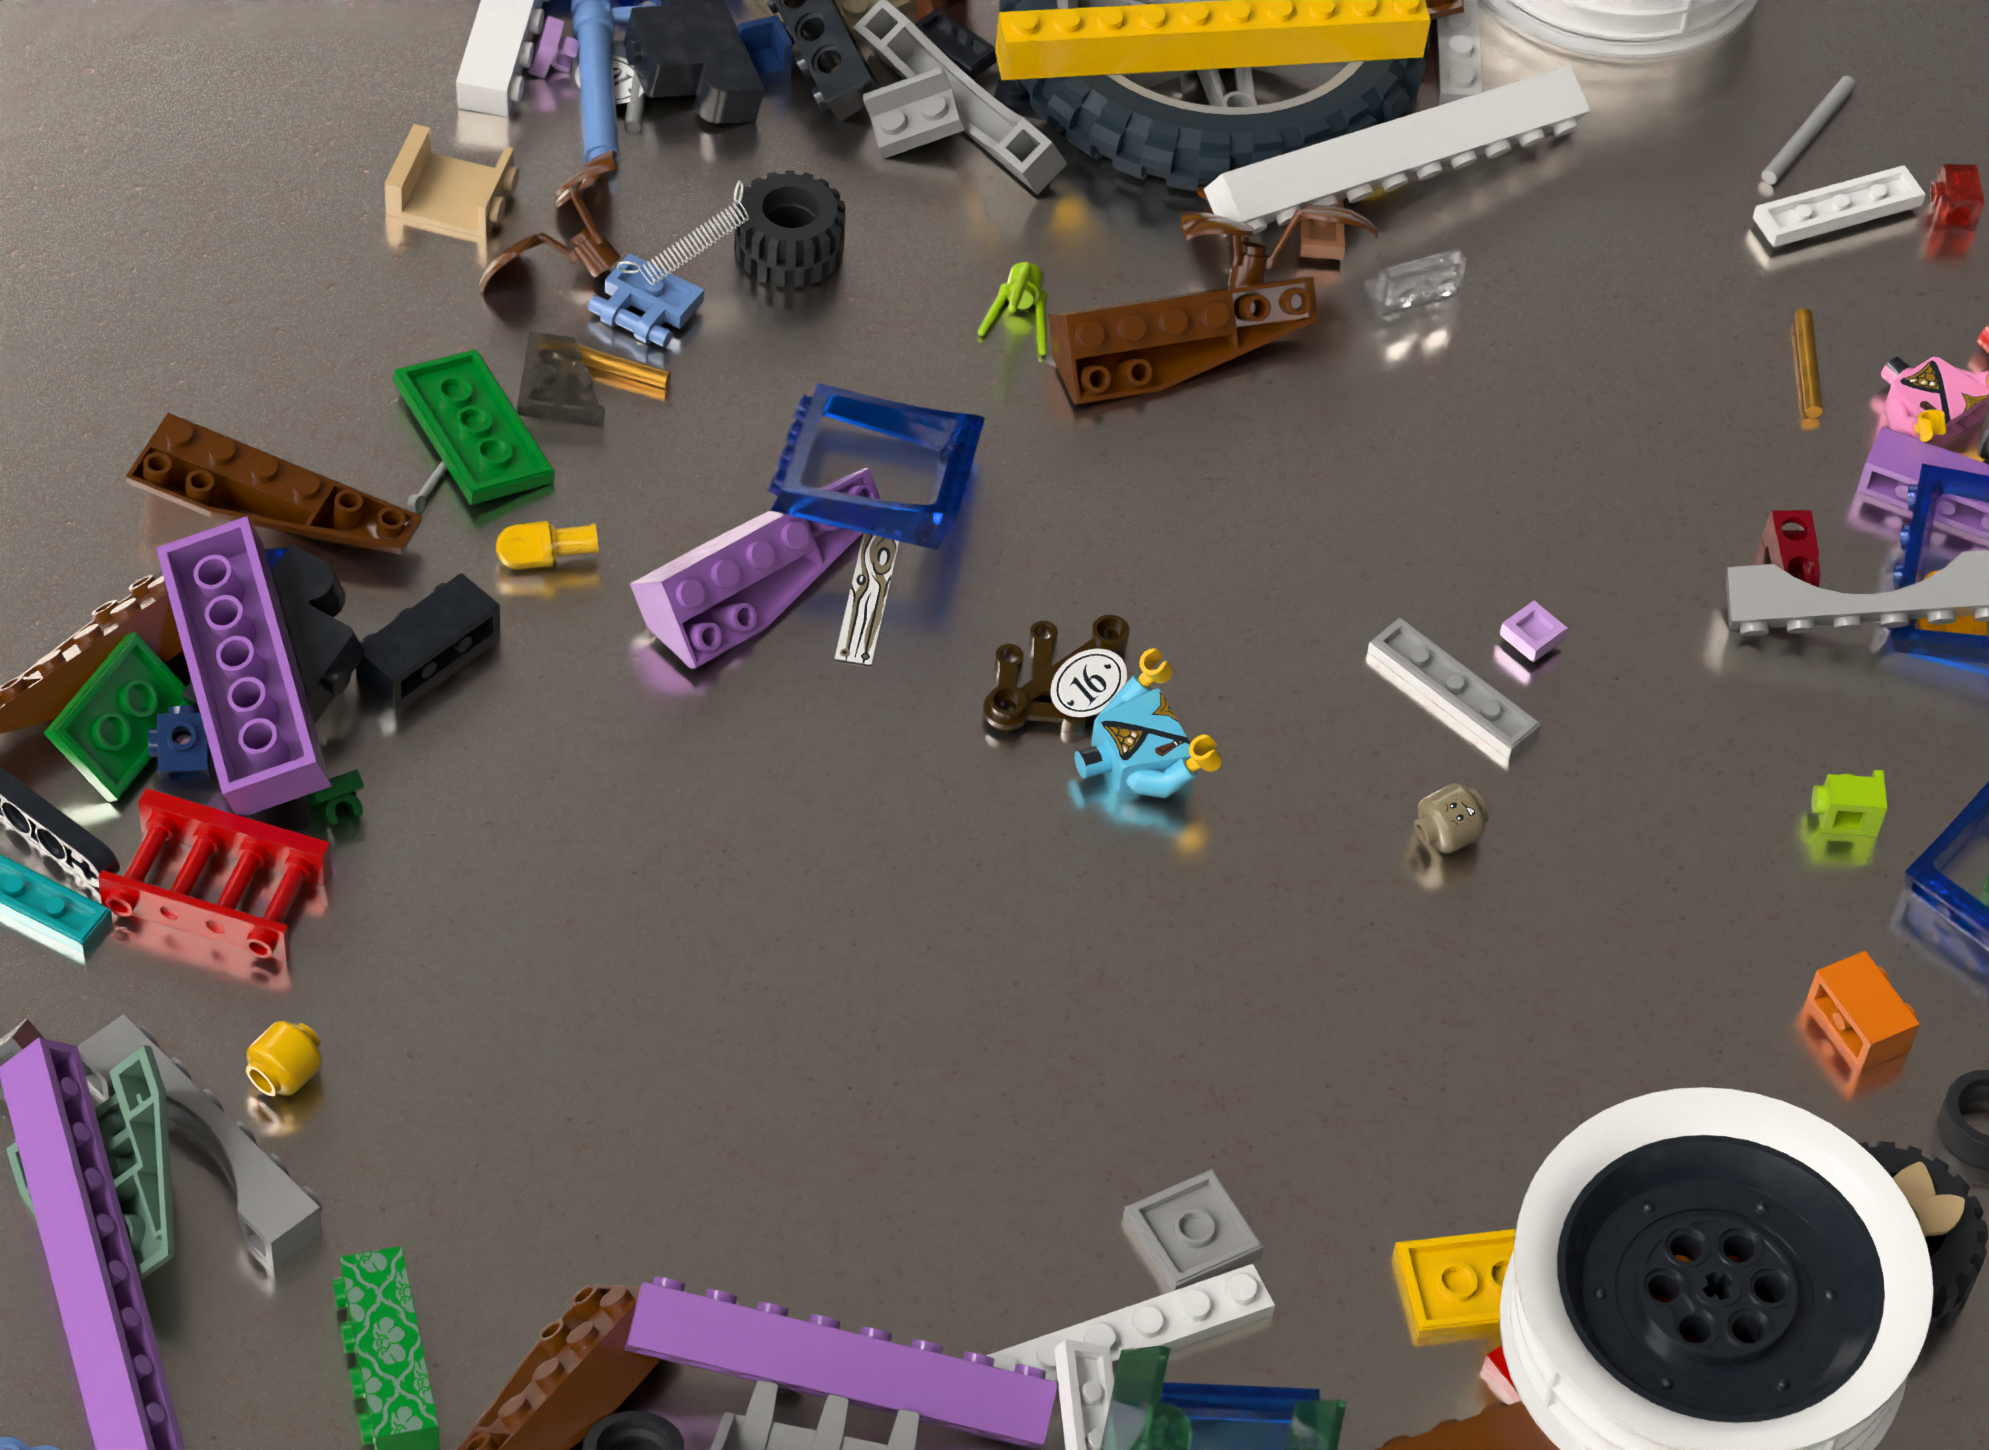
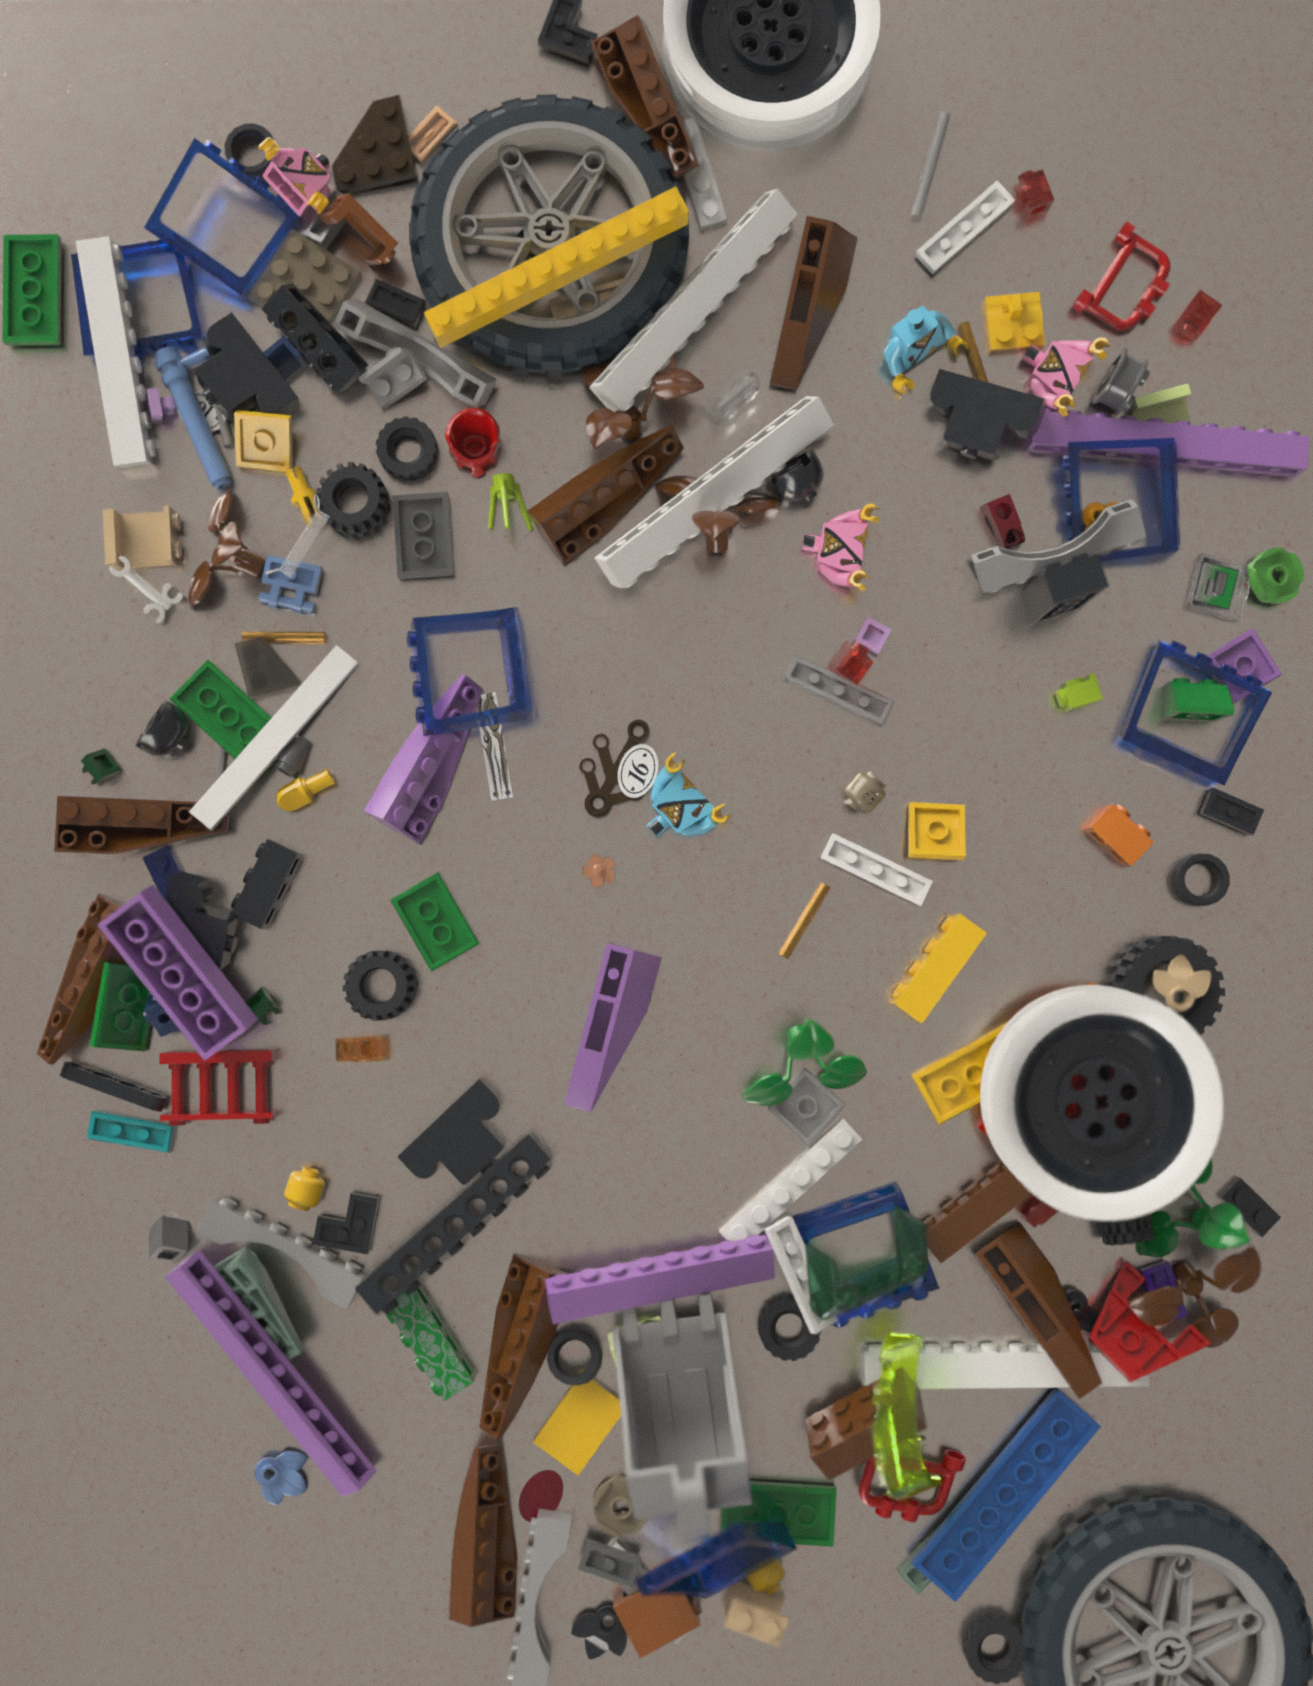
camera: 15 degrees left, 35 degrees up
none -> dark green tile [81,748,121,785]
none -> white bar [109,555,183,624]
none -> black cylinder [135,700,189,756]
none -> white tile [189,645,358,831]
none -> yellow hinge [234,410,293,472]
none -> dark grey cone [274,735,311,778]
none -> yellow arm [285,466,322,526]
none -> black plate [312,1192,380,1254]
none -> clear orange leg [335,1034,390,1062]
none -> black tyre [343,950,417,1021]
none -> black brick [354,1134,552,1315]
none -> black tyre [376,416,439,481]
none -> green tile [390,872,480,972]
none -> dark grey plate [392,492,454,579]
none -> black brick [397,1077,506,1185]
none -> red hair [445,408,501,478]
none -> medium lavender wedge [564,943,662,1112]
none -> nougat plant [582,854,615,888]
none -> white brick [595,396,834,588]
none -> reddish brown plant [655,475,782,553]
none -> green plant [743,1019,868,1106]
none -> black cylinder [767,450,824,503]
none -> reddish brown wedge [770,216,858,390]
none -> pearl gold bar [779,882,831,959]
none -> bright pink torso [802,504,880,591]
none -> white plate [820,833,933,906]
none -> clear red brick [830,640,874,685]
none -> medium azure torso [884,306,969,395]
none -> yellow brick [891,913,987,1024]
none -> yellow hinge [908,802,966,860]
none -> black brick [930,369,1047,460]
none -> yellow hinge [984,292,1045,354]
none -> black brick [1020,553,1109,624]

